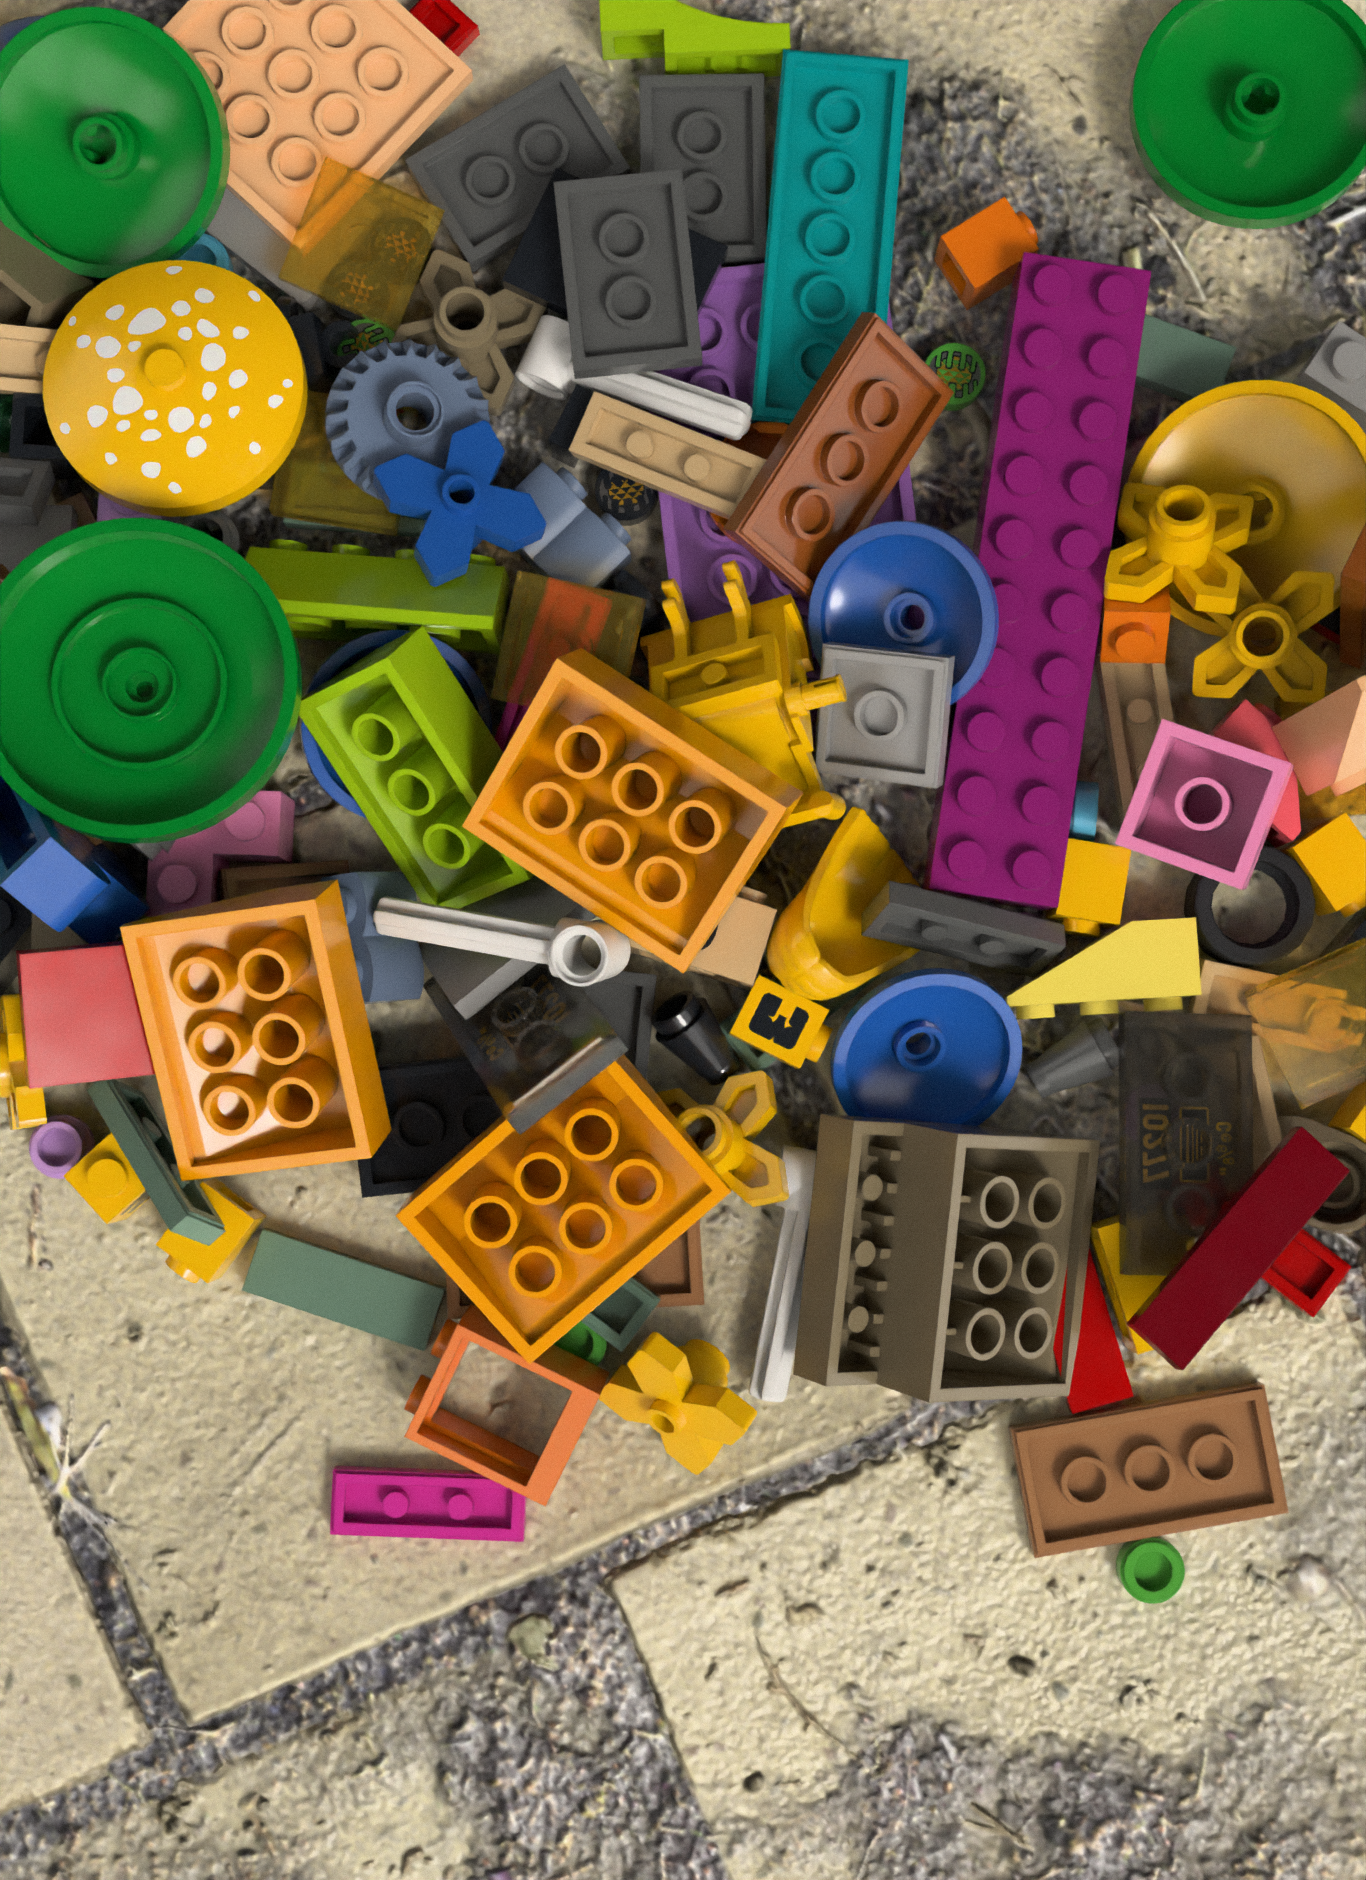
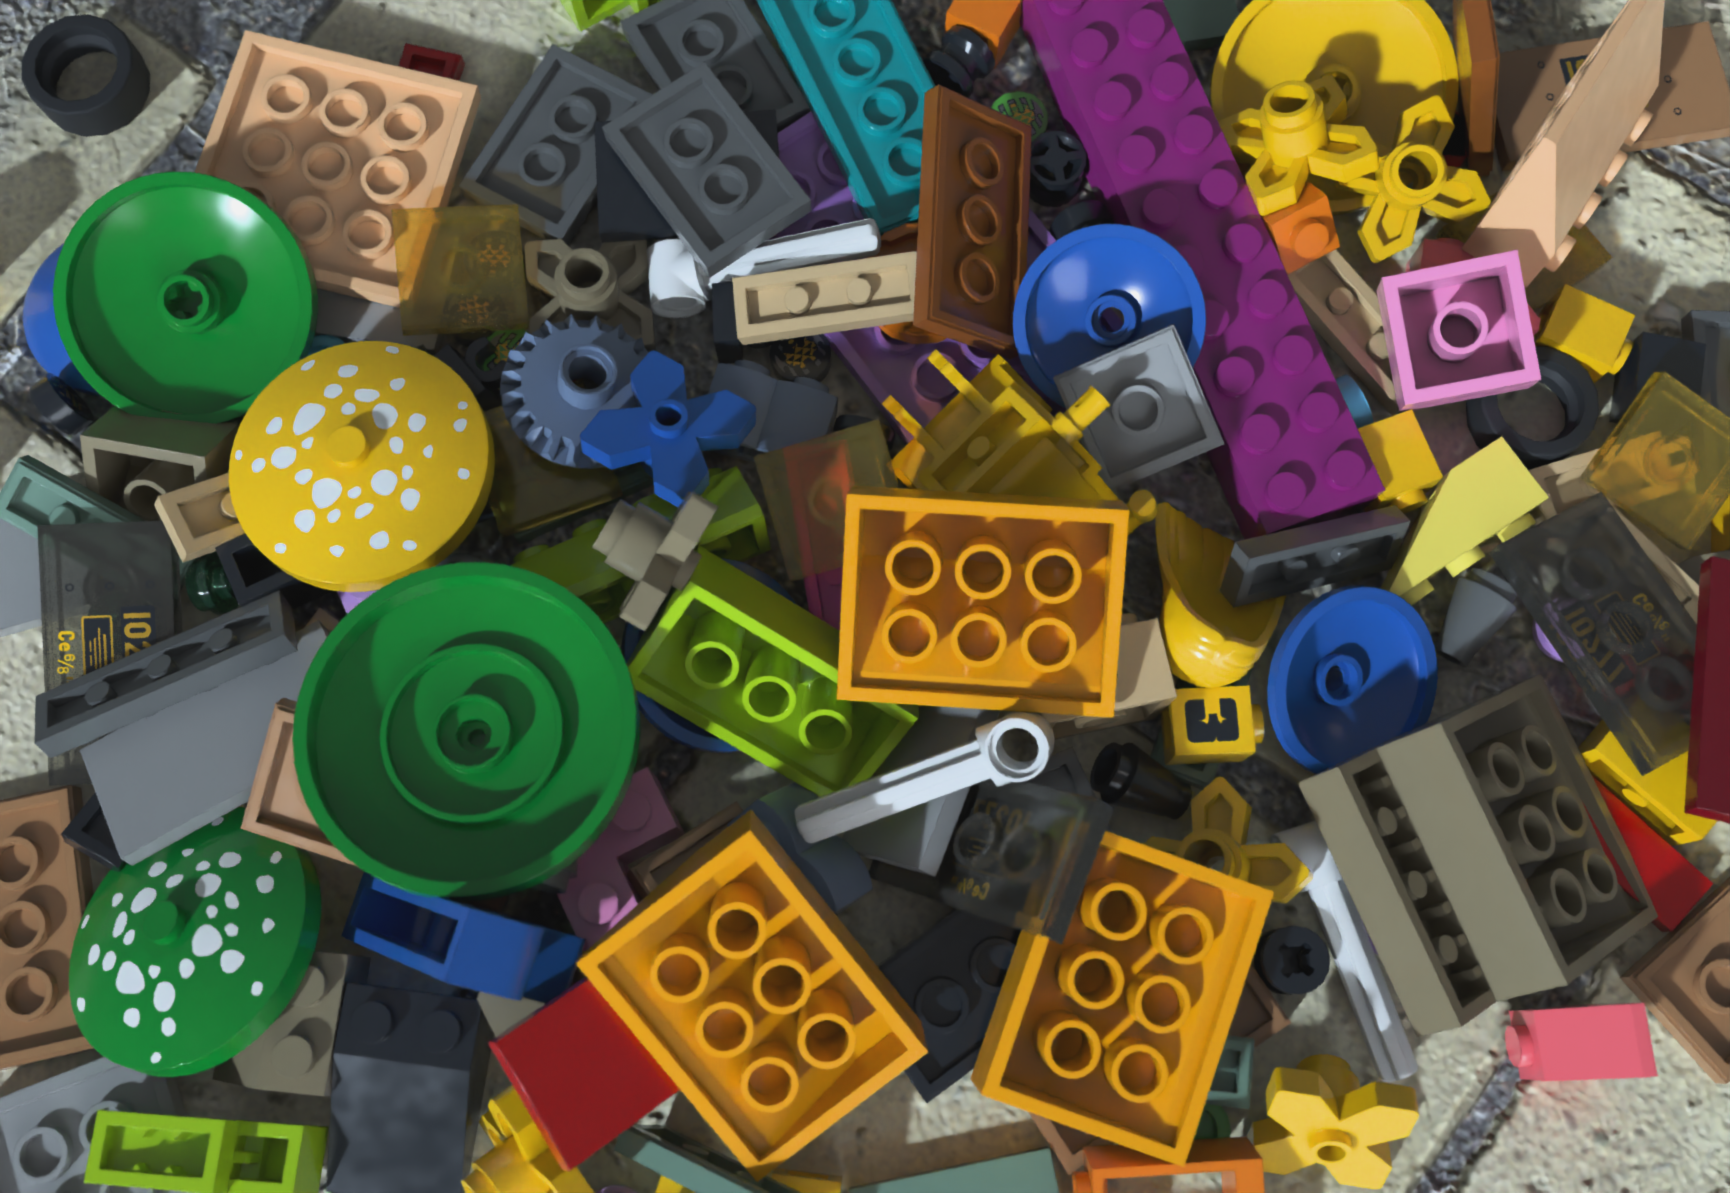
camera: 30 degrees left, 10 degrees down
none -> dark tan plant [592,491,718,631]
none -> black wheel [923,26,995,98]
none -> black wheel [1029,131,1086,207]
none -> black tile [1050,200,1114,241]
none -> black wheel [1251,925,1330,995]
none -> coral slope [1505,1003,1658,1081]

